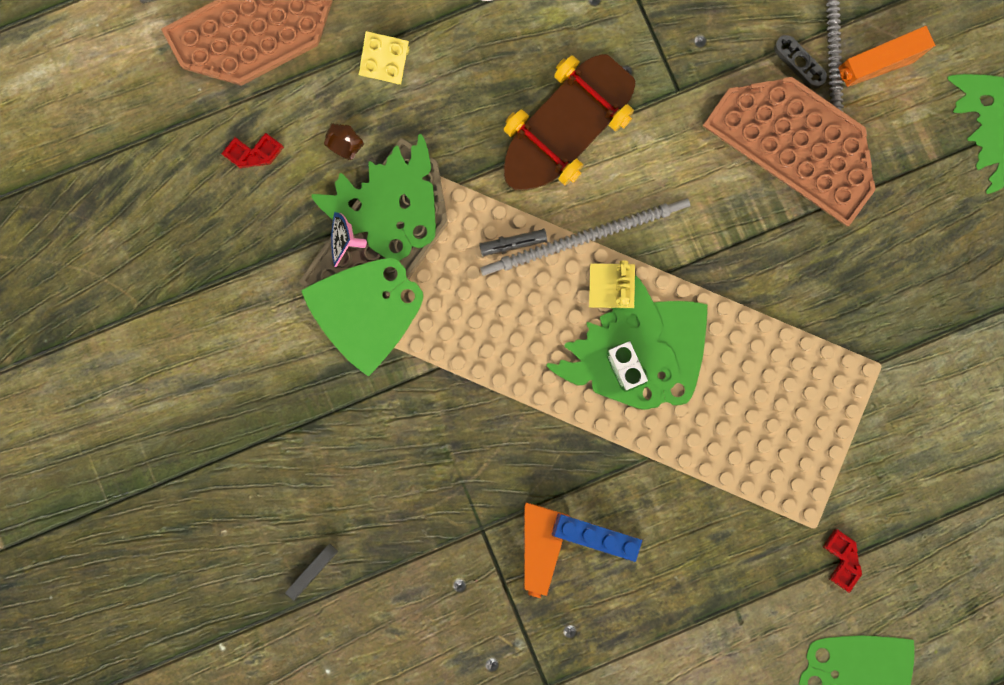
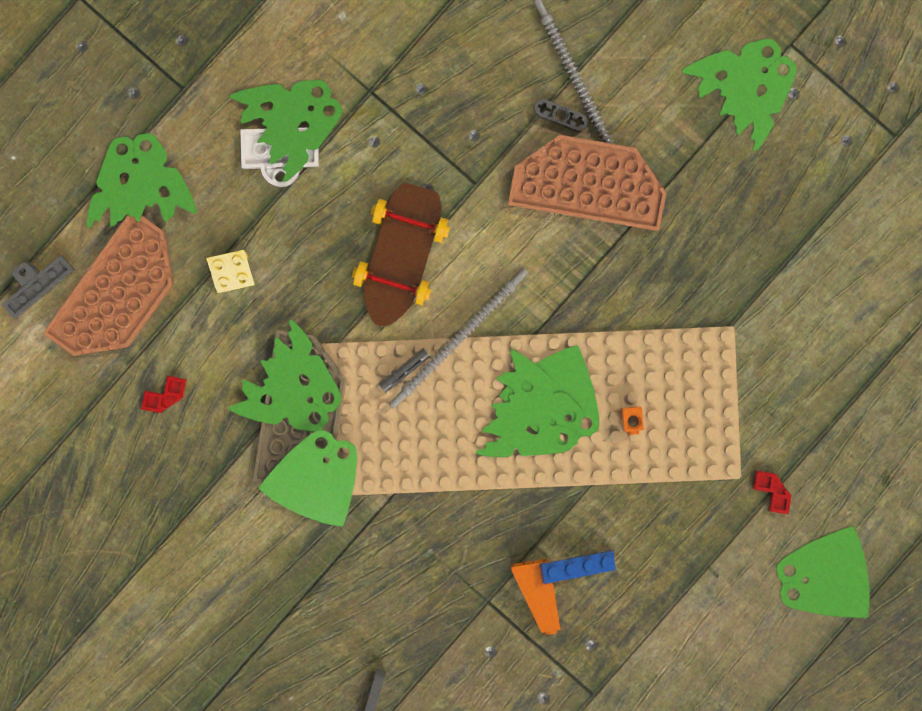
camera: 25 degrees left, 5 degrees up
reddish brown hair [324,123,364,160] -> none
shield [331,212,367,267] -> none
light yellow hinge [589,260,635,308] -> none
white piece [607,341,648,392] -> none
orange slope [838,26,936,87] -> none
none -> orange brick [620,406,644,435]

